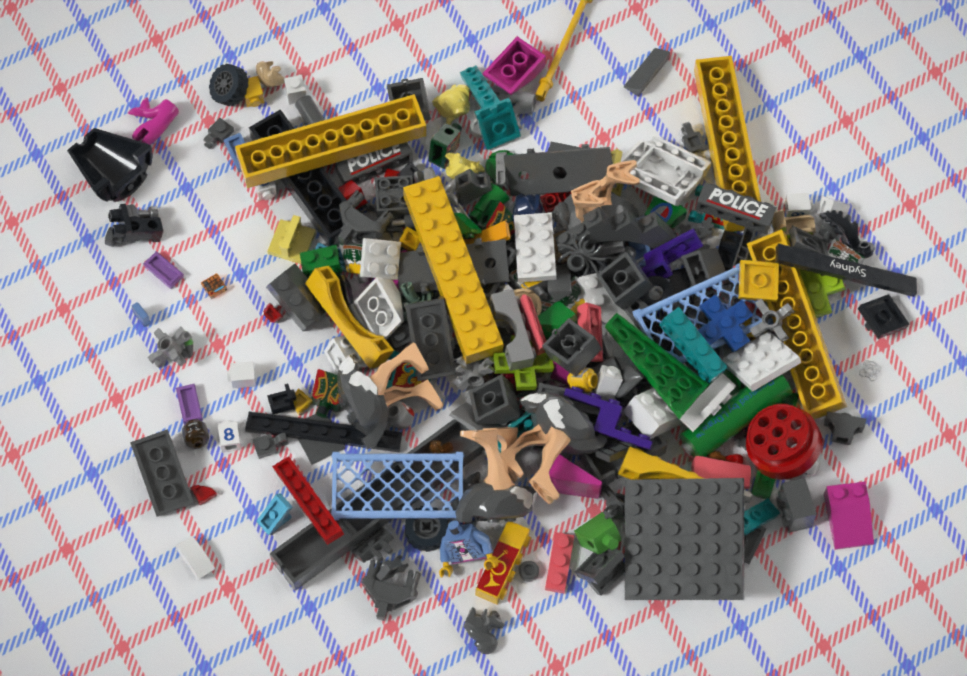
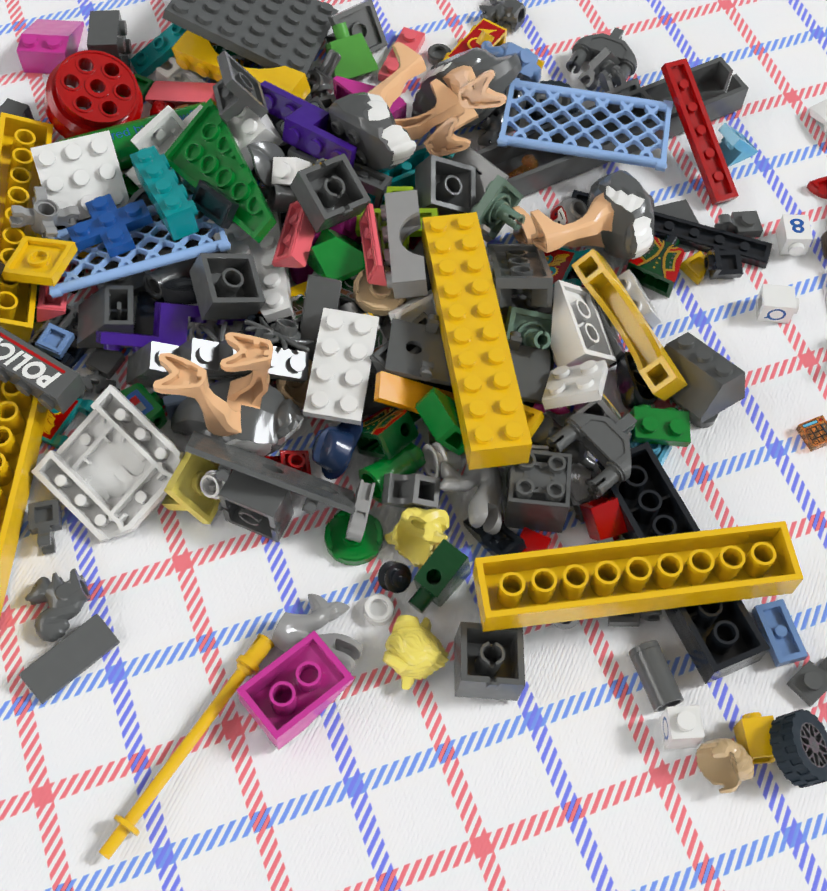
camera: 170 degrees left, 5 degrees down
light yellow bracket [267,215,316,264] -> none
teal bracket [460,66,521,150] -> none
none -> dark grey animal [25,568,91,642]
none -> medium blue tile [35,323,75,360]
none -> black tile [192,179,239,229]
none -> dark grey bracket [213,50,269,122]
none -> black wheel [378,561,412,593]
none -> sand green plate [471,175,525,239]

